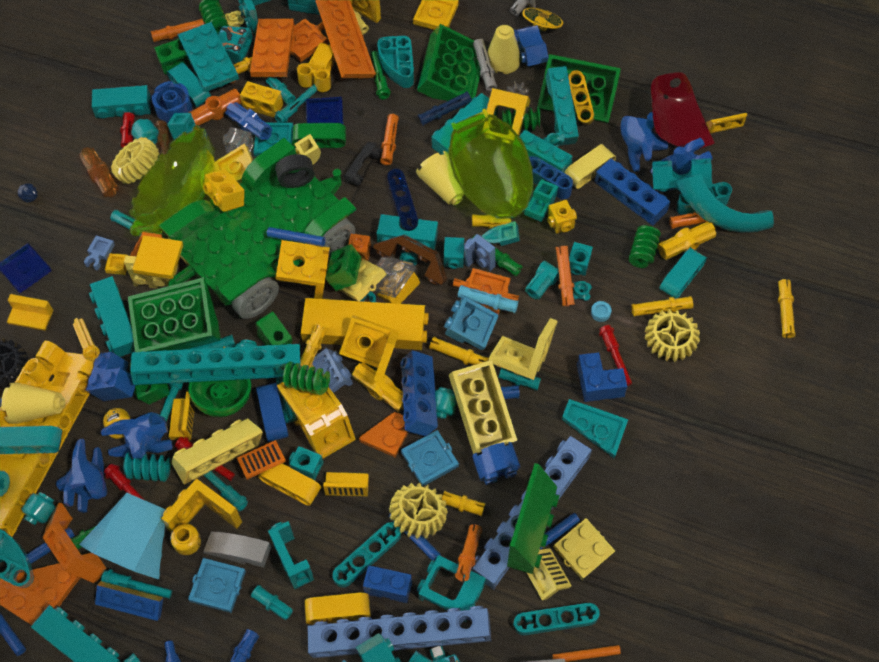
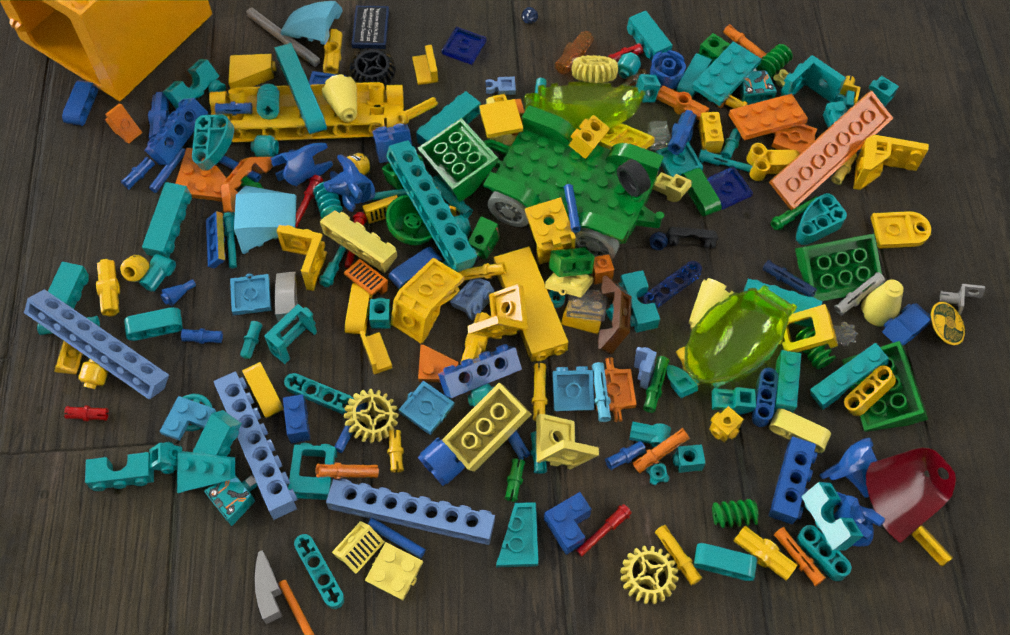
camera: 65 degrees right, 0 degrees up
yellow head [170,524,201,555] -> none
green piece [283,361,330,395] -> none
orange pin [380,114,399,165] -> none
teal brick [444,237,464,269] -> none
green slope [507,463,560,574] -> none
teal axle [543,132,565,147] -> none
medium azure tile [591,301,612,322] -> none
teal brick [676,174,774,233] -> none
none -> green pin [504,459,525,502]
none -> blue pin [605,441,646,470]
none -> dark blue plate [649,231,668,250]

